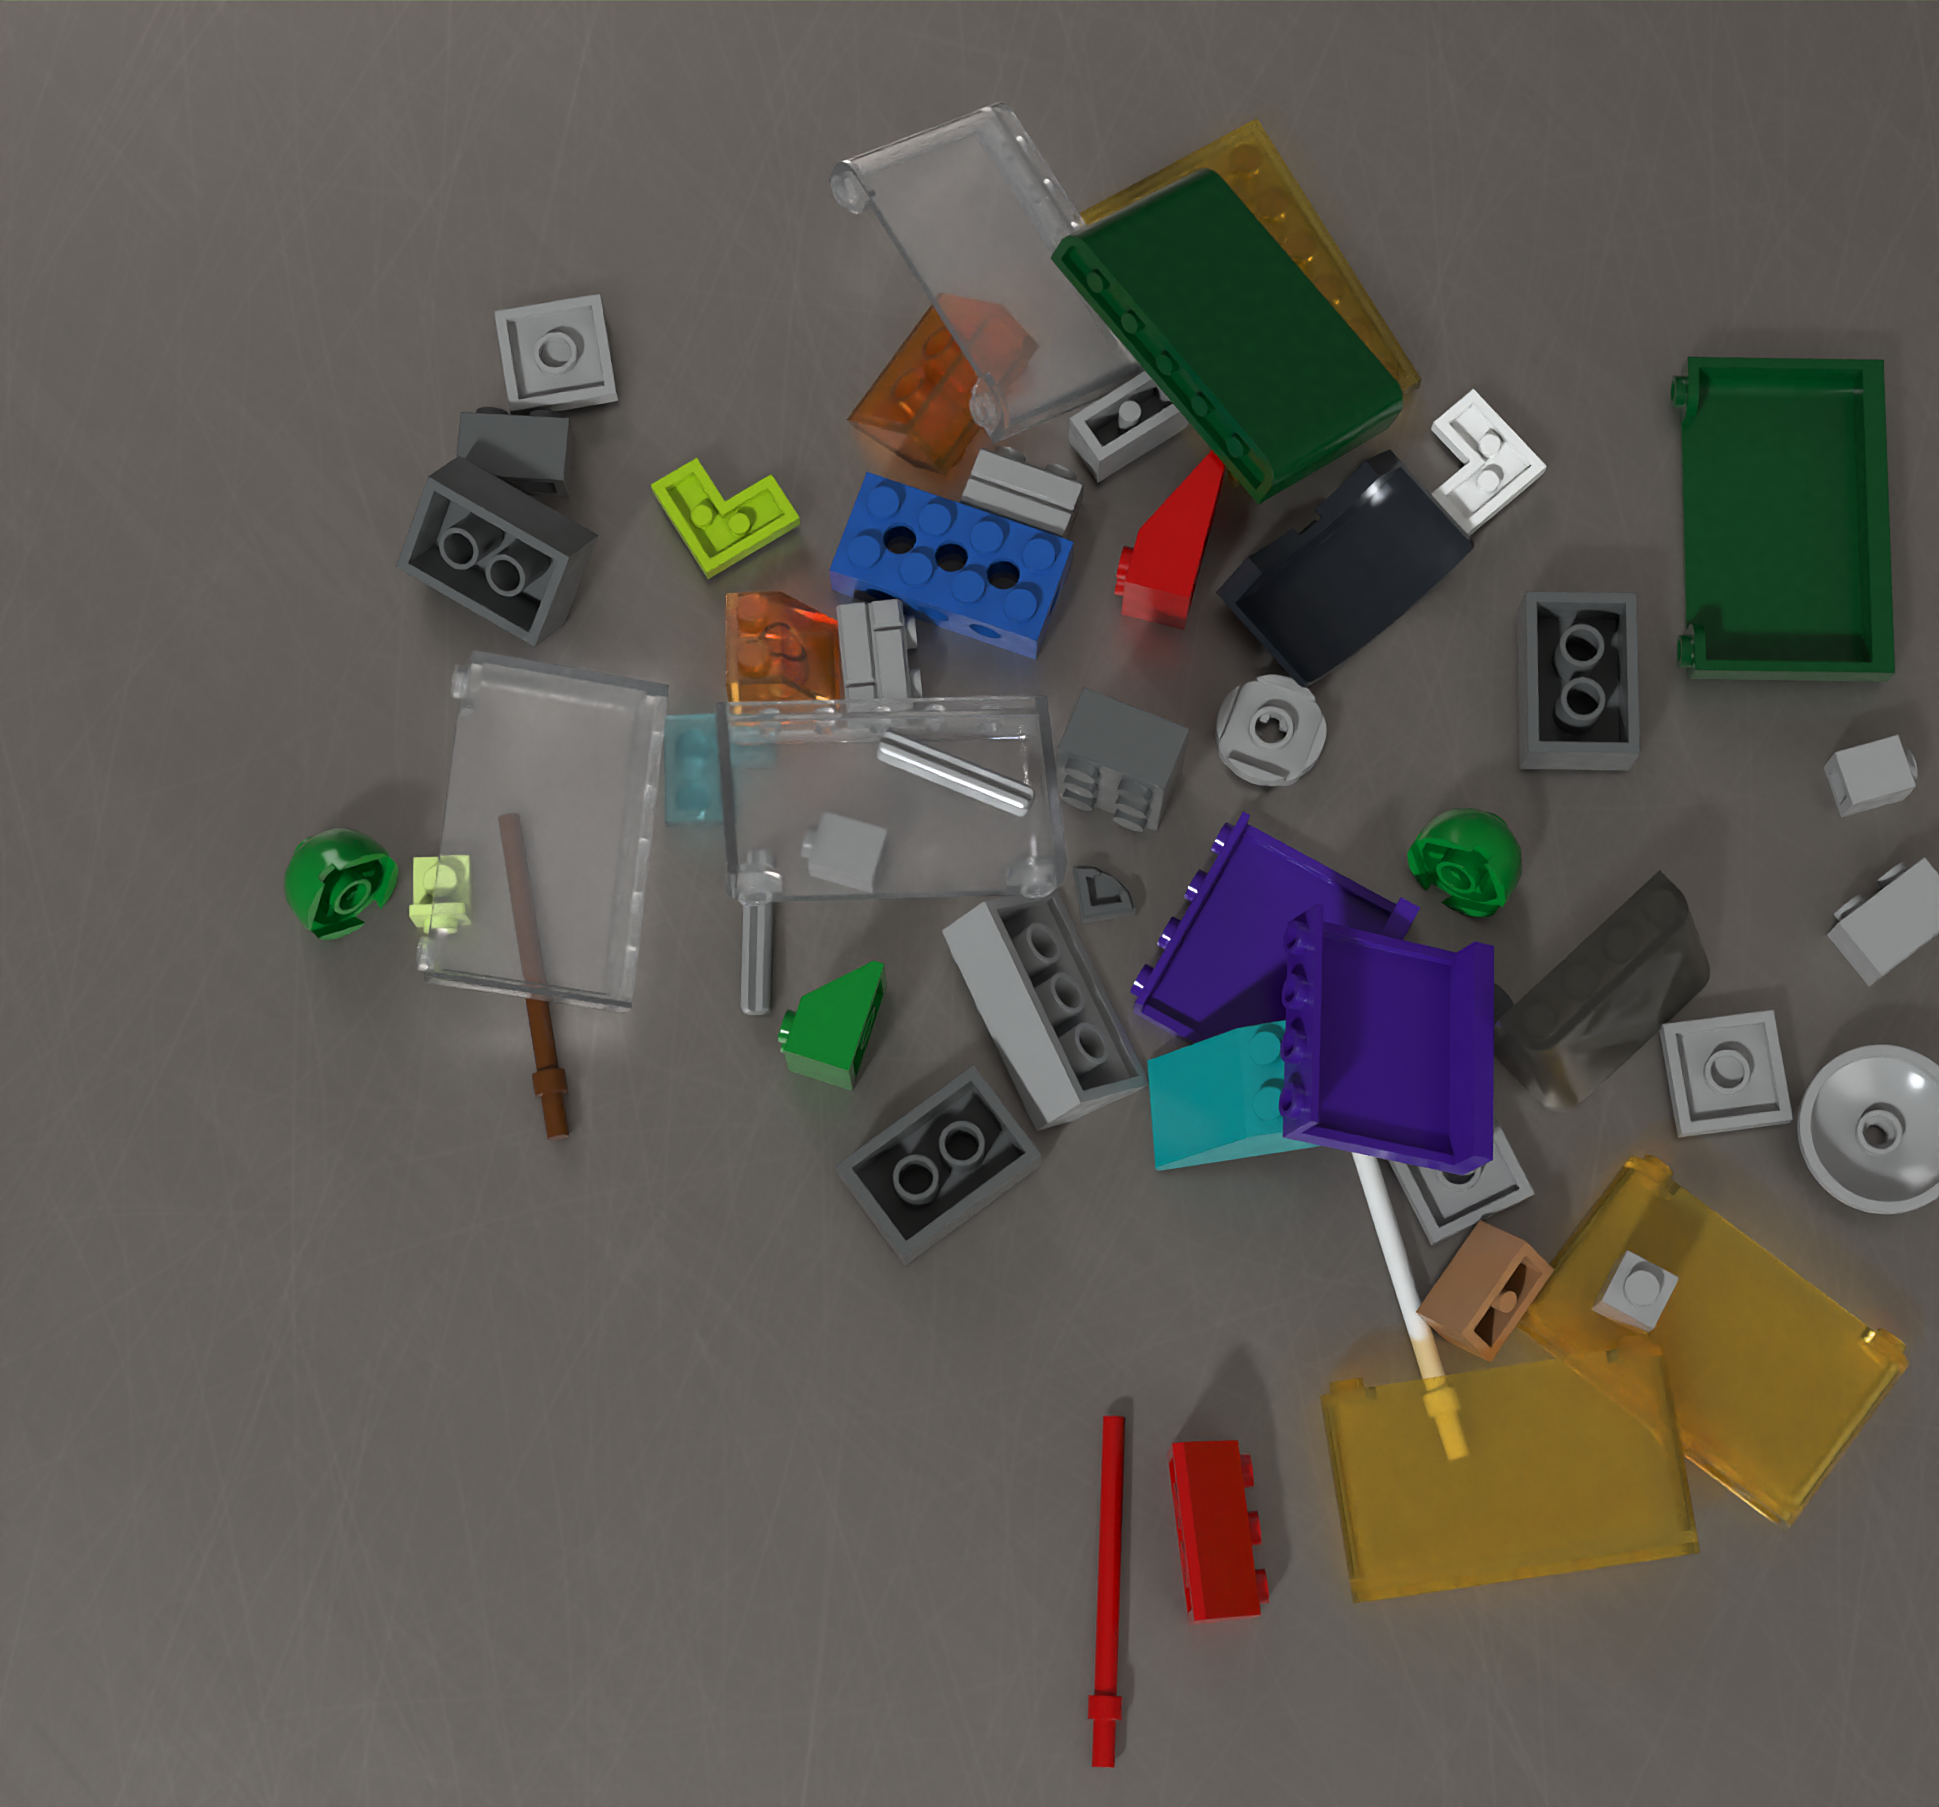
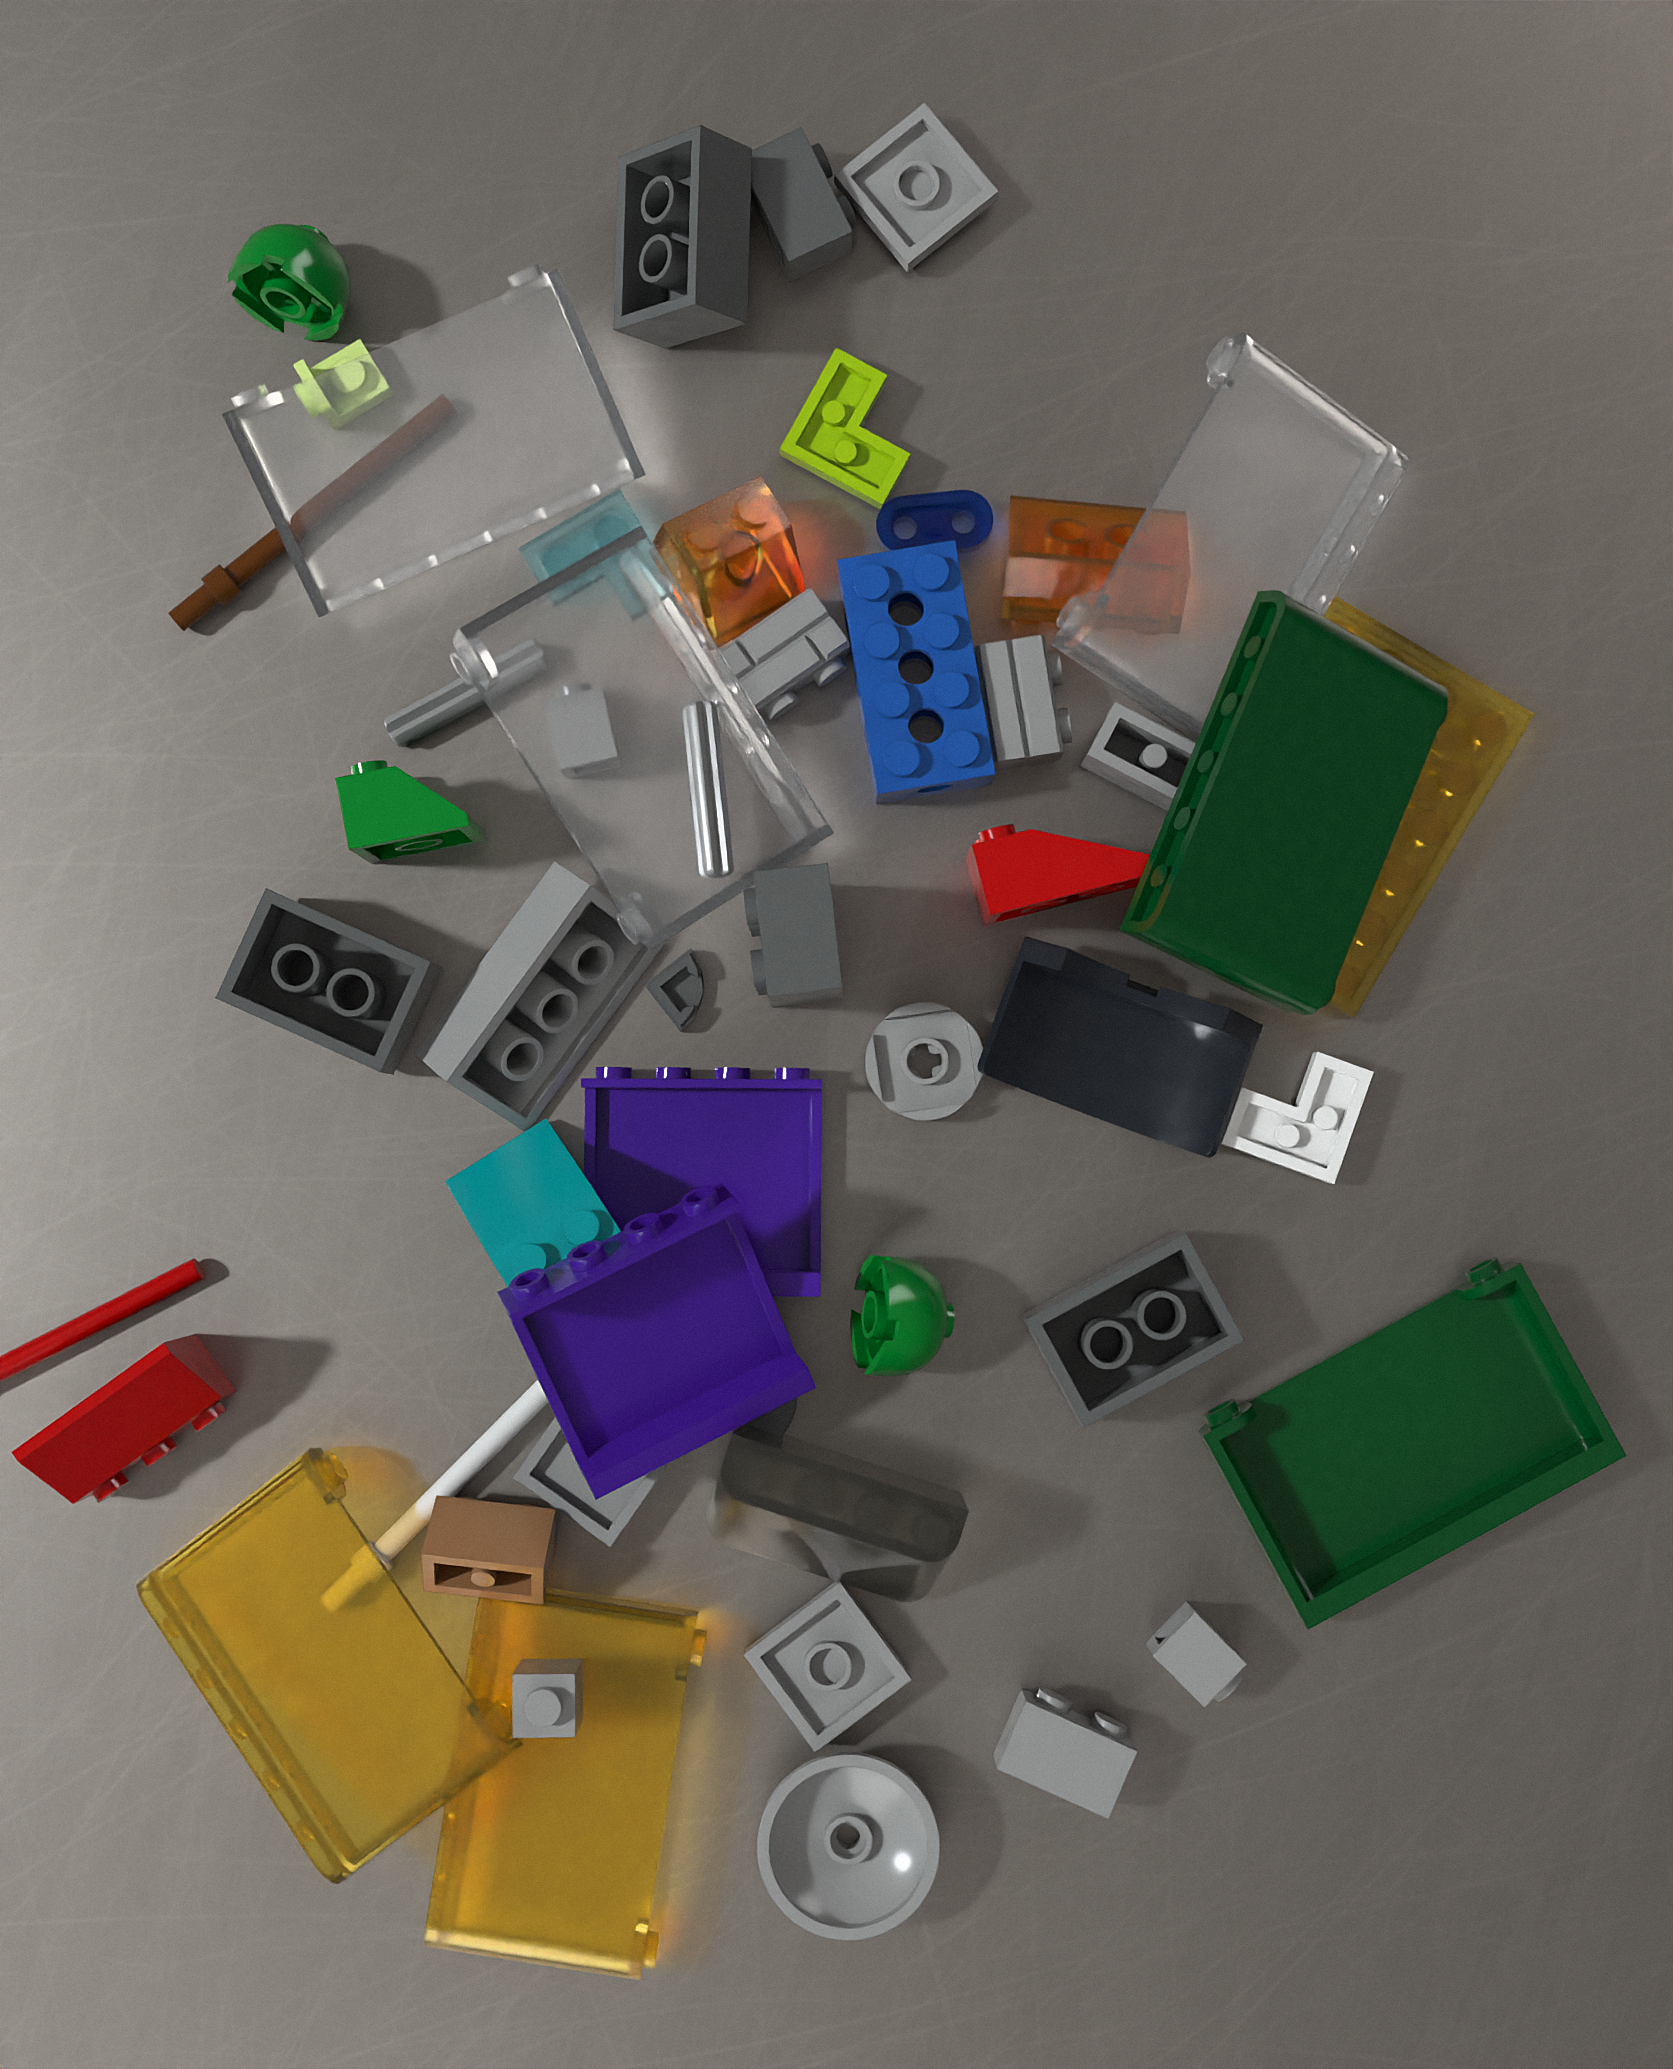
camera: 60 degrees right, 10 degrees up
none -> clear blue plate [876,490,993,554]

